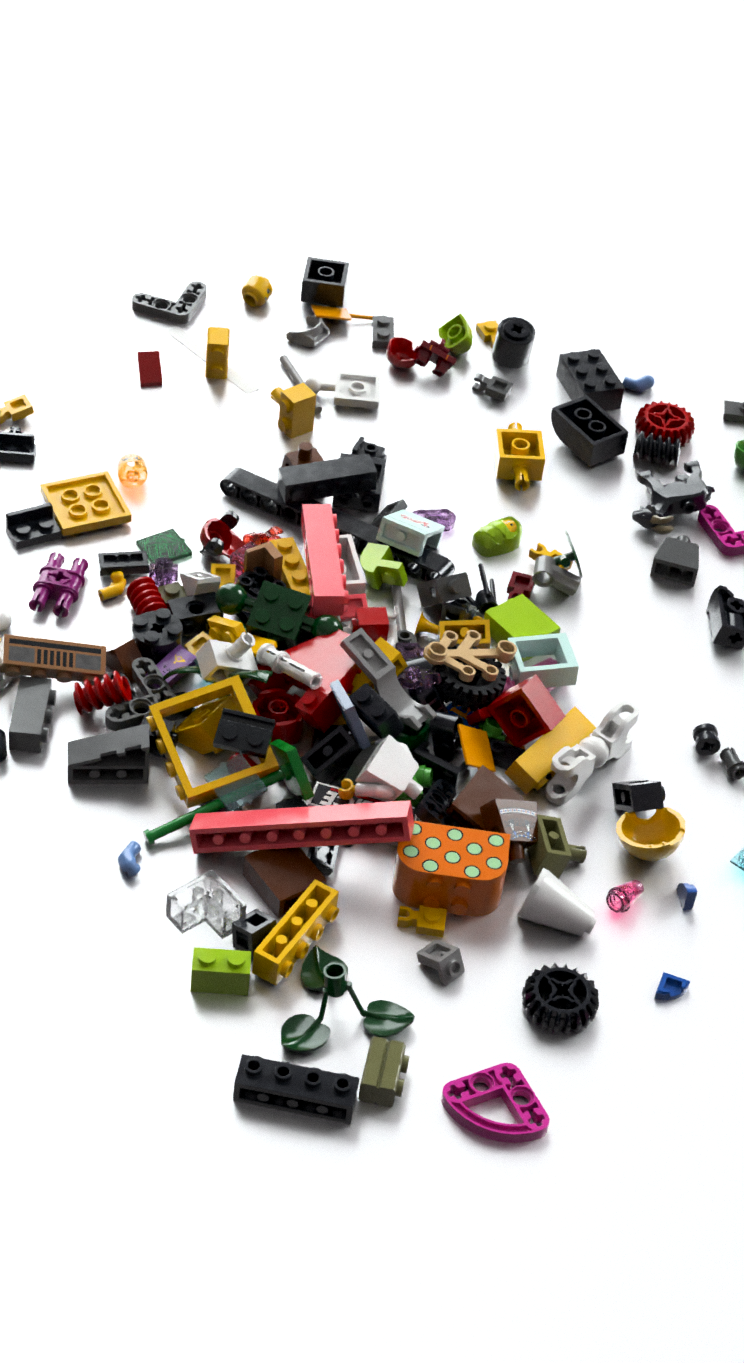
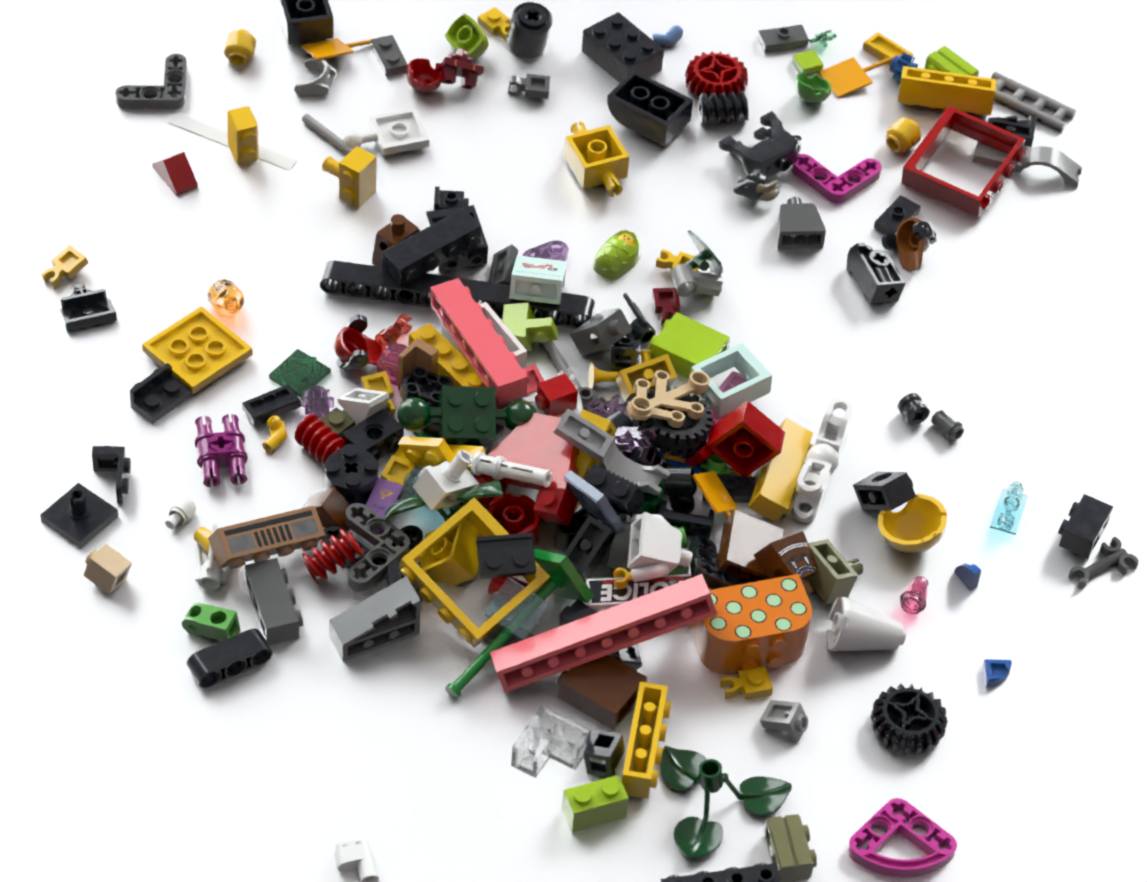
camera: 20 degrees left, 5 degrees up
medium blue arm [117,841,141,877] -> none

